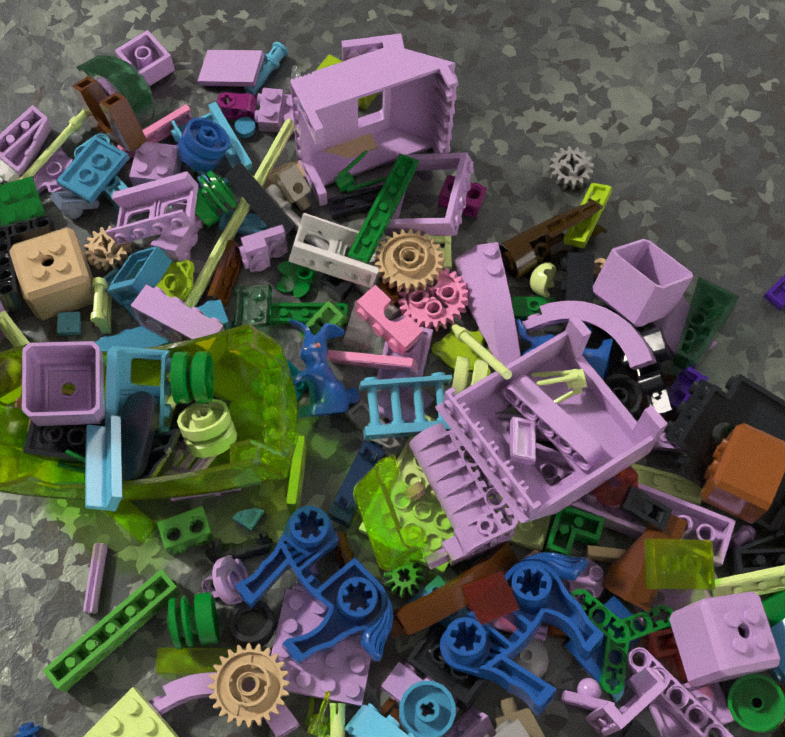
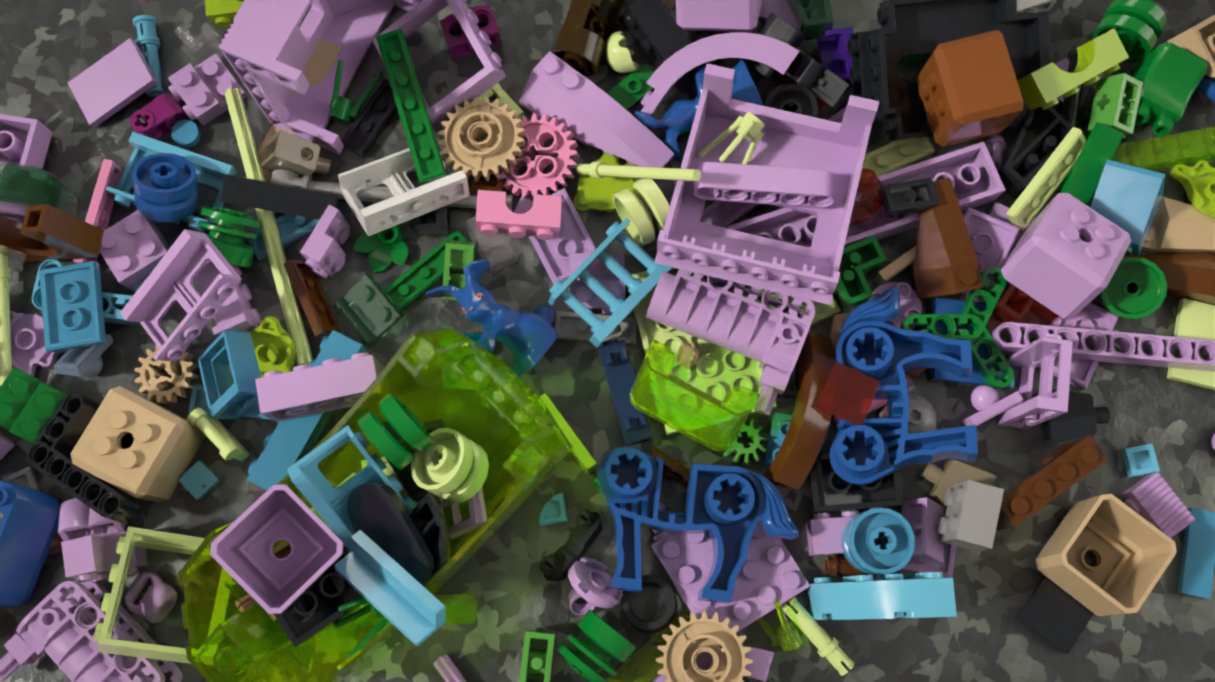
camera: 40 degrees left, 10 degrees up
bright green brick [157,506,214,555] -> none
bright pink tile [327,350,418,372] -> none
lavender tile [510,416,536,466] -> none
clear neon green tile [645,539,715,590] -> none

